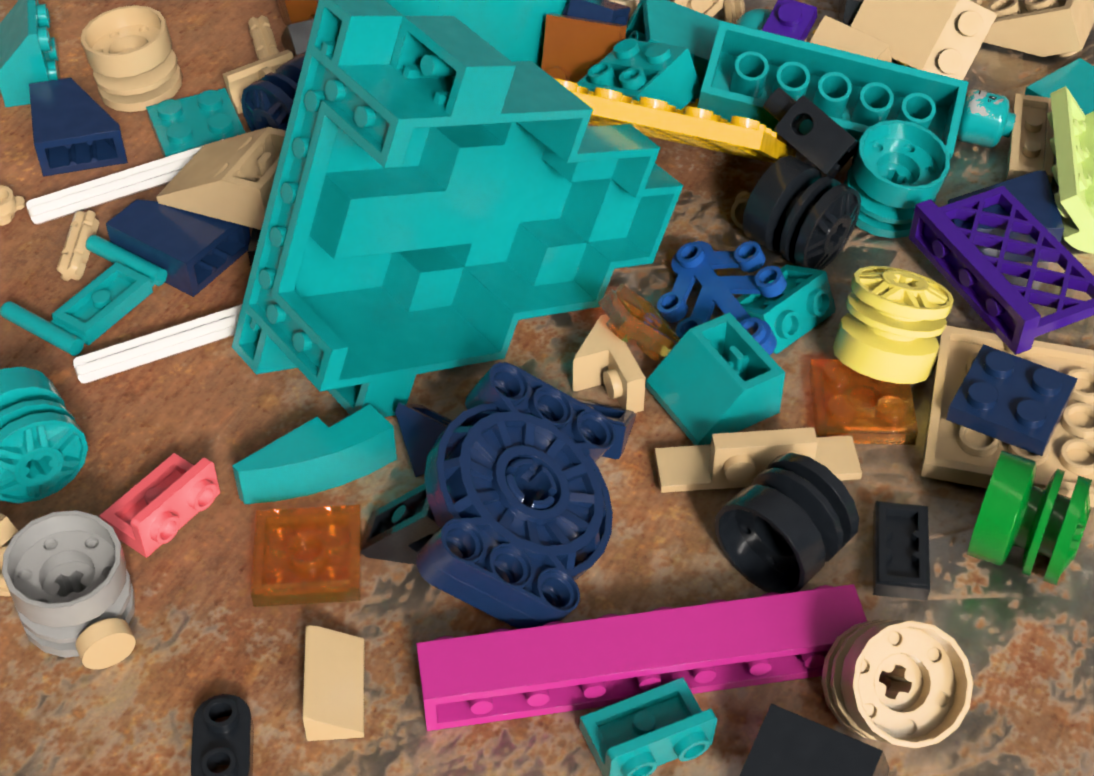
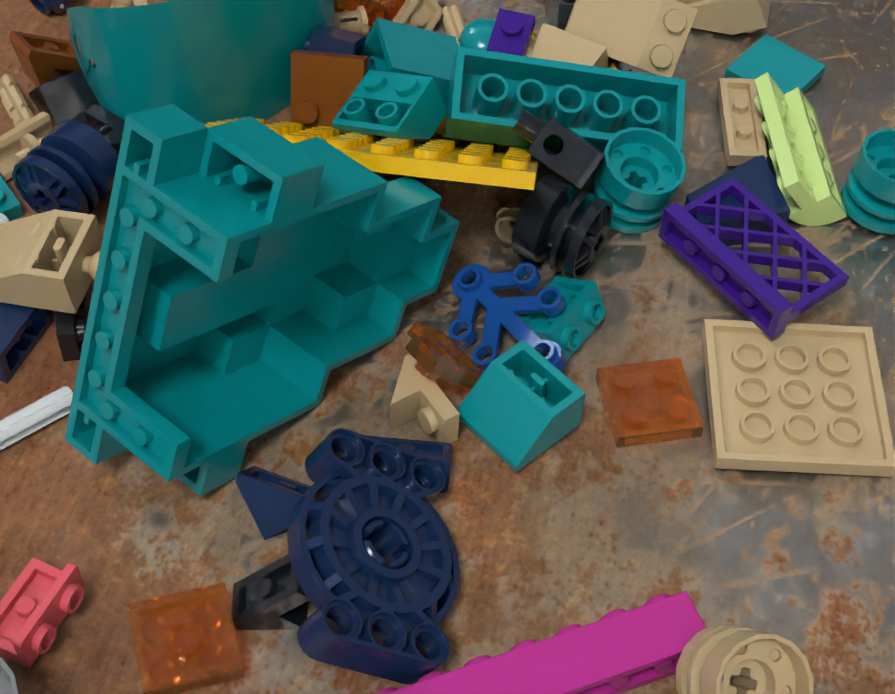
camera: 15 degrees left, 5 degrees up
teal slope [232,404,397,504] -> none
tan bracket [654,427,862,493] -> none
black wheel [715,453,859,594] -> none
light yellow wheel [833,266,954,384] -> none
black plate [873,501,930,601] -> none
dark blue plate [946,344,1078,456] -> none
teal head [957,89,1016,148] -> none
green wheel [967,451,1092,585] -> none

